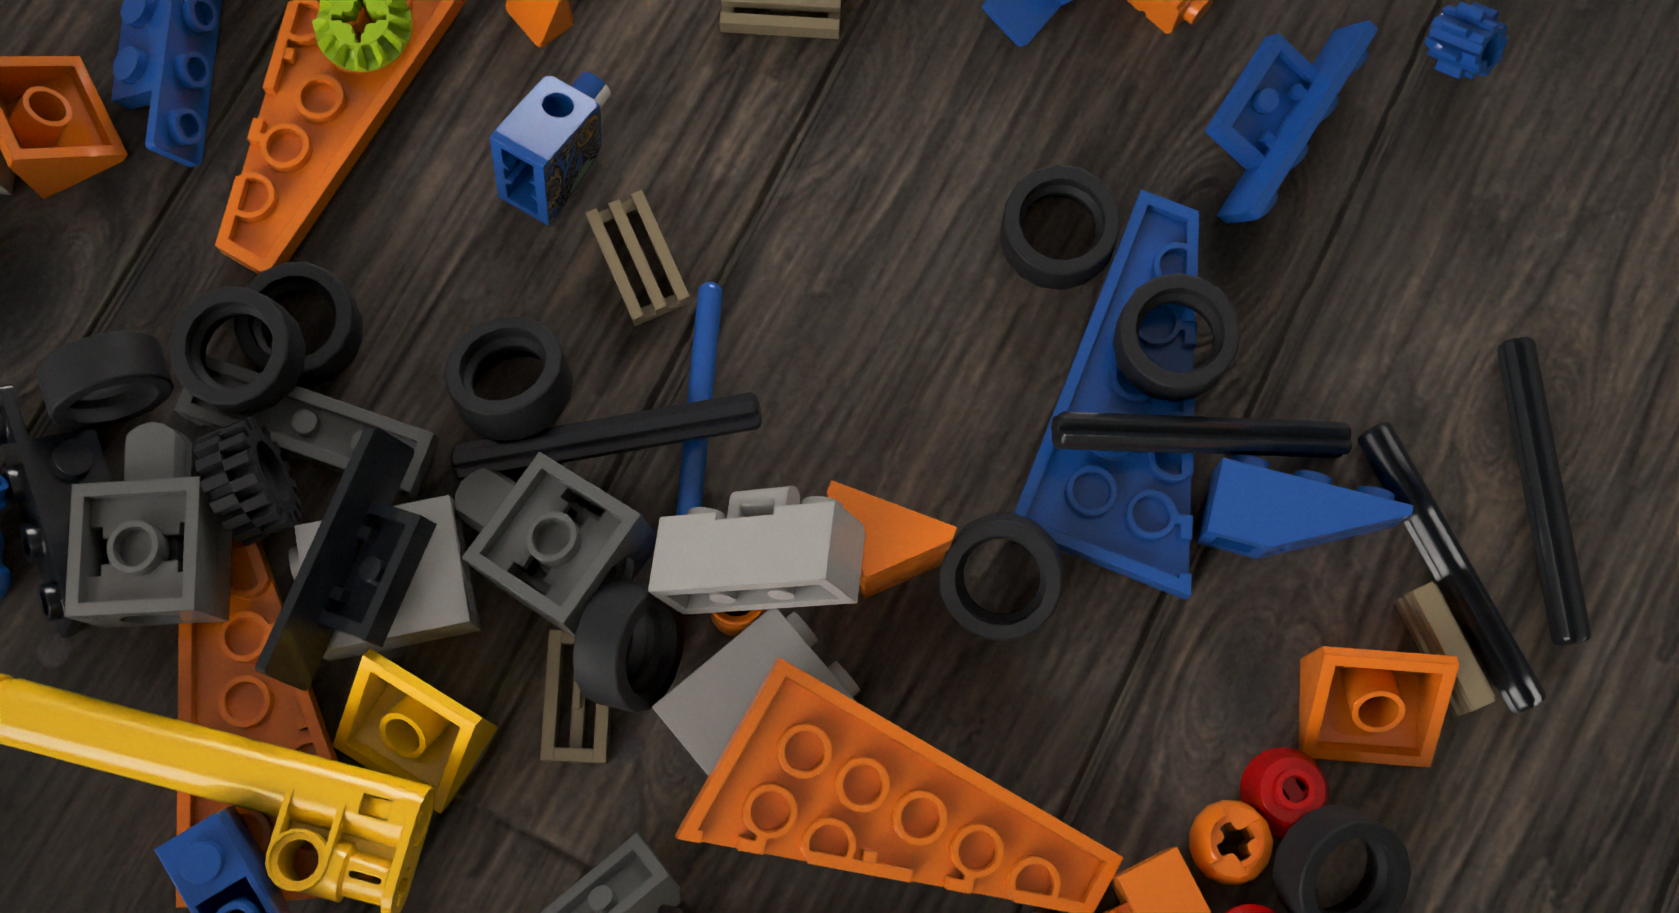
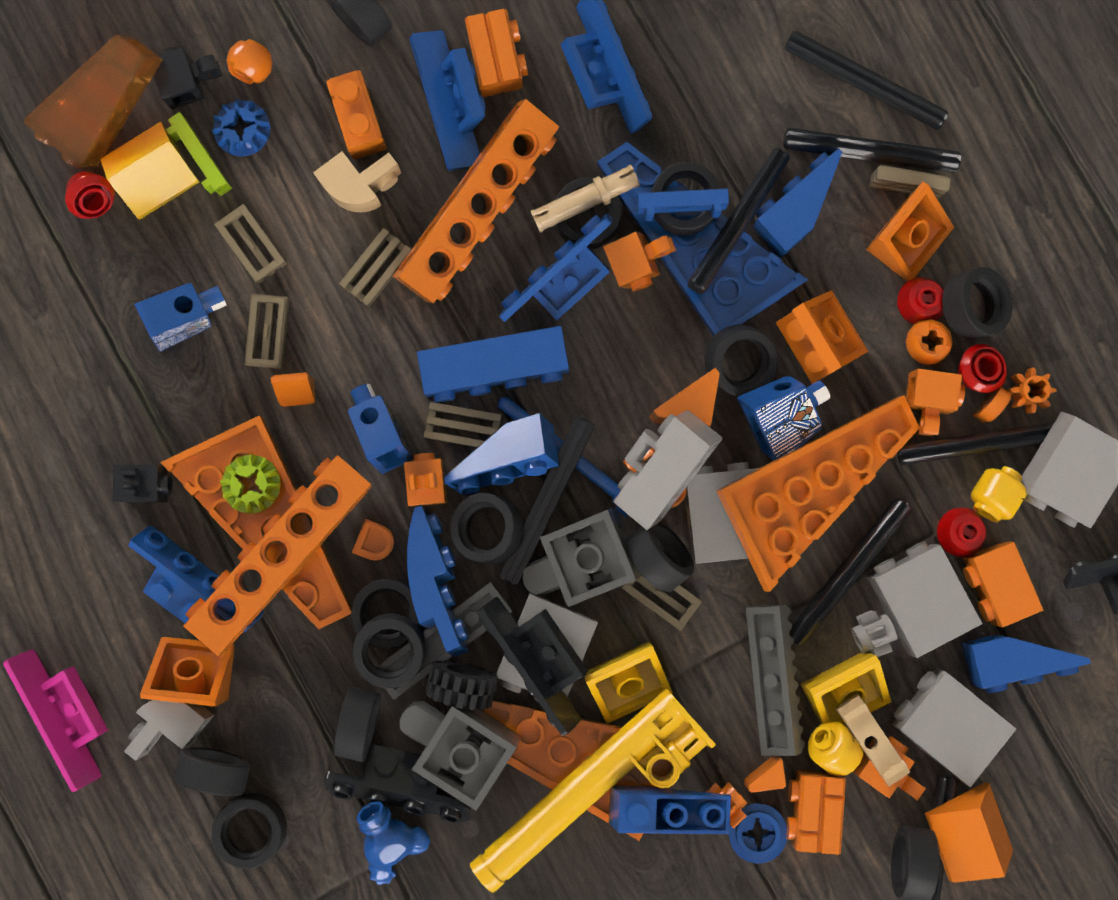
camera: 55 degrees left, 10 degrees up
none -> orange brick [183,455,372,656]
none -> orange tile [352,519,395,560]
none -> orange brick [392,99,559,303]
none -> orange brick [404,453,448,507]
none -> blue slope [407,505,469,657]
none -> blue brick [417,326,569,403]
none -> slope [444,413,559,495]
none -> blue bracket [499,213,612,322]
none -> tan pin [531,164,640,233]
none -> orange brick [603,232,677,292]
none -> blue piece [637,189,729,221]
none -> blue torso [737,376,830,461]
none -> orange bracket [775,290,869,384]

